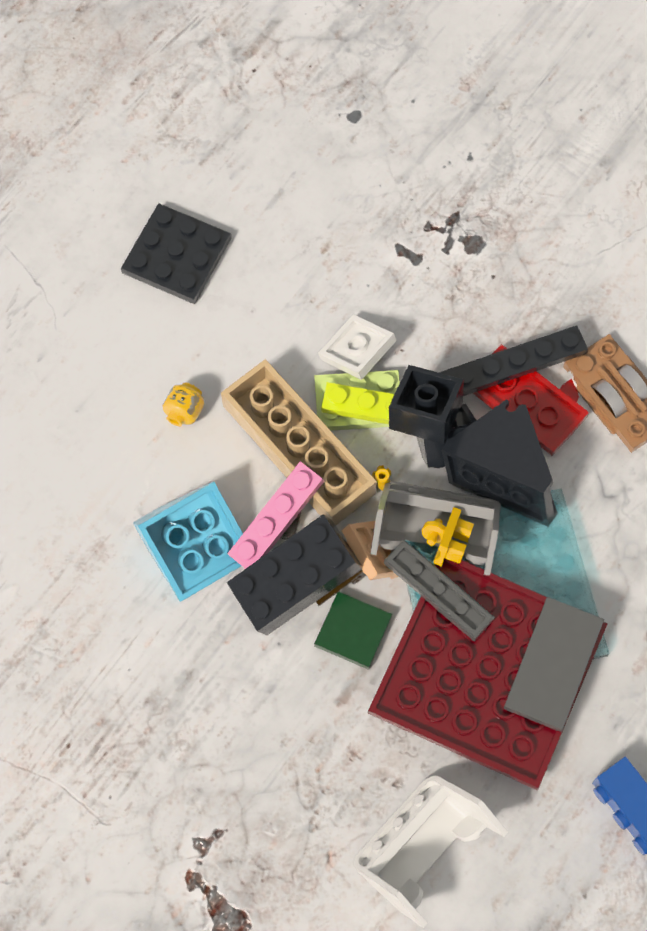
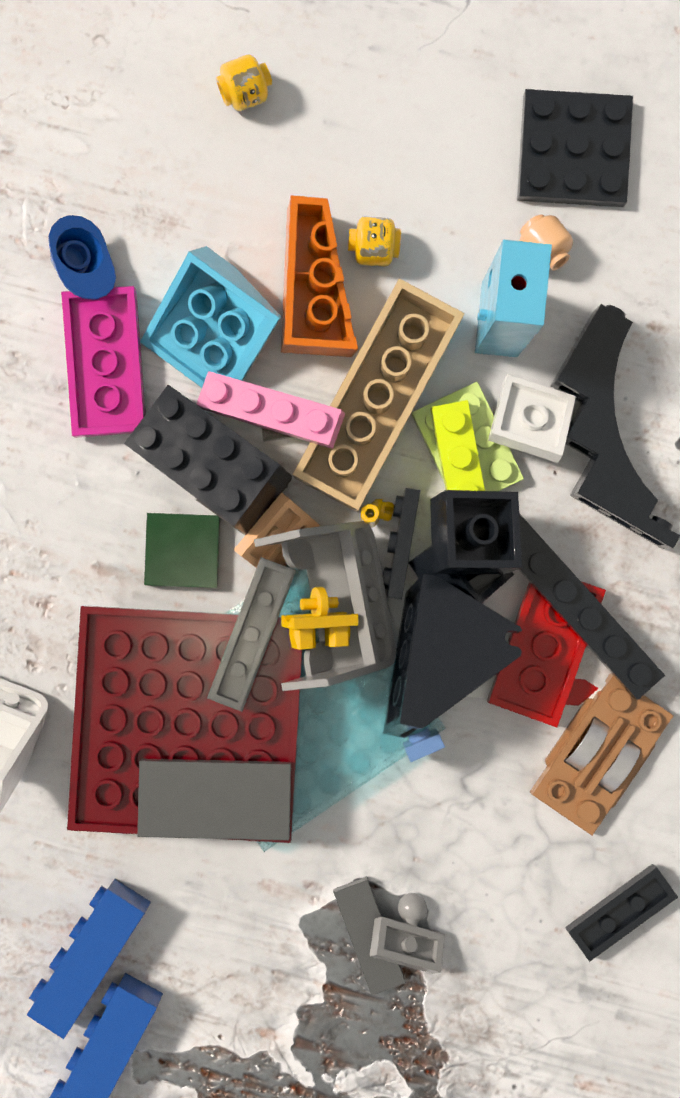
camera: 65 degrees right, 20 degrees up
none -> blue piece [48,215,116,300]
none -> dark pink plate [61,286,146,438]
none -> yellow head [216,54,272,111]
none -> orange wedge [281,195,358,357]
none -> black plate [382,488,420,600]
none -> medium blue plate [403,727,445,762]
none -> medium azure brick [475,240,552,358]
none -> light nougat head [519,214,573,271]
none -> black arch [550,304,680,549]

